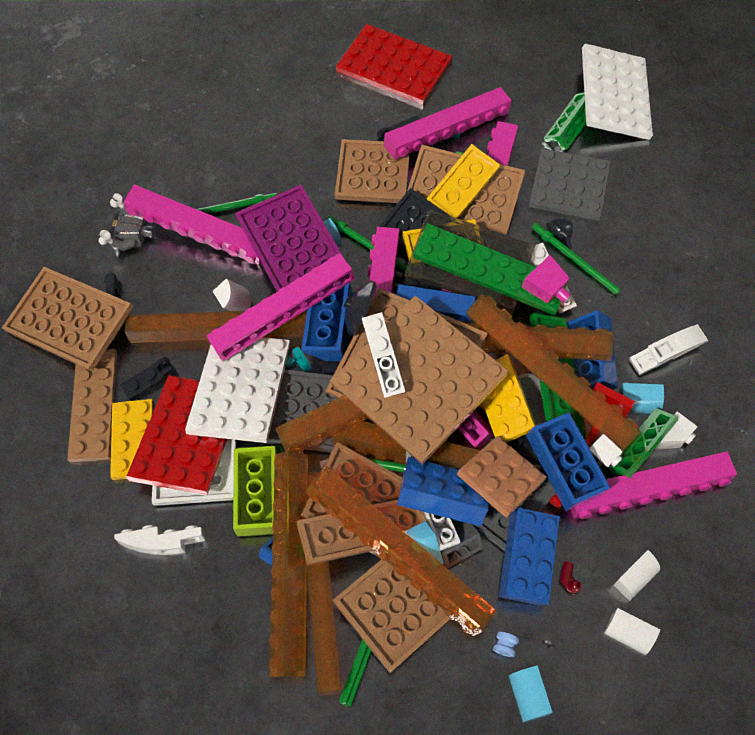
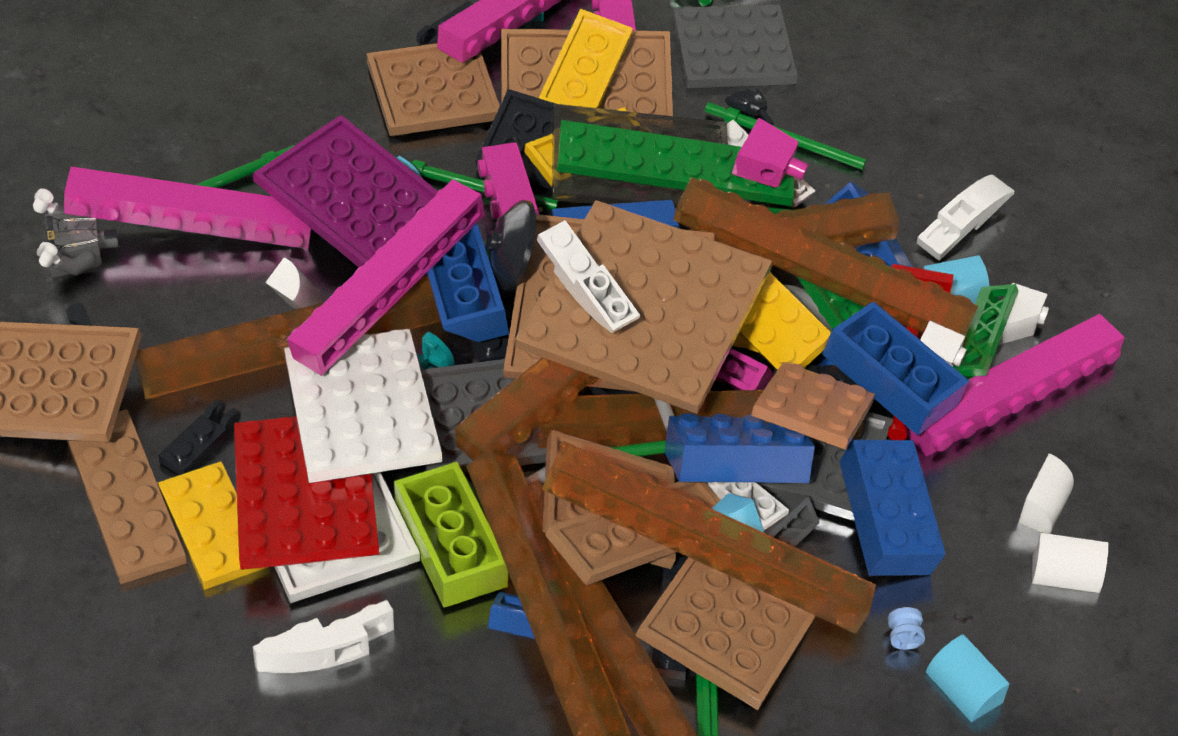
camera: 25 degrees left, 15 degrees down
dark red arm [560,561,582,594] -> none

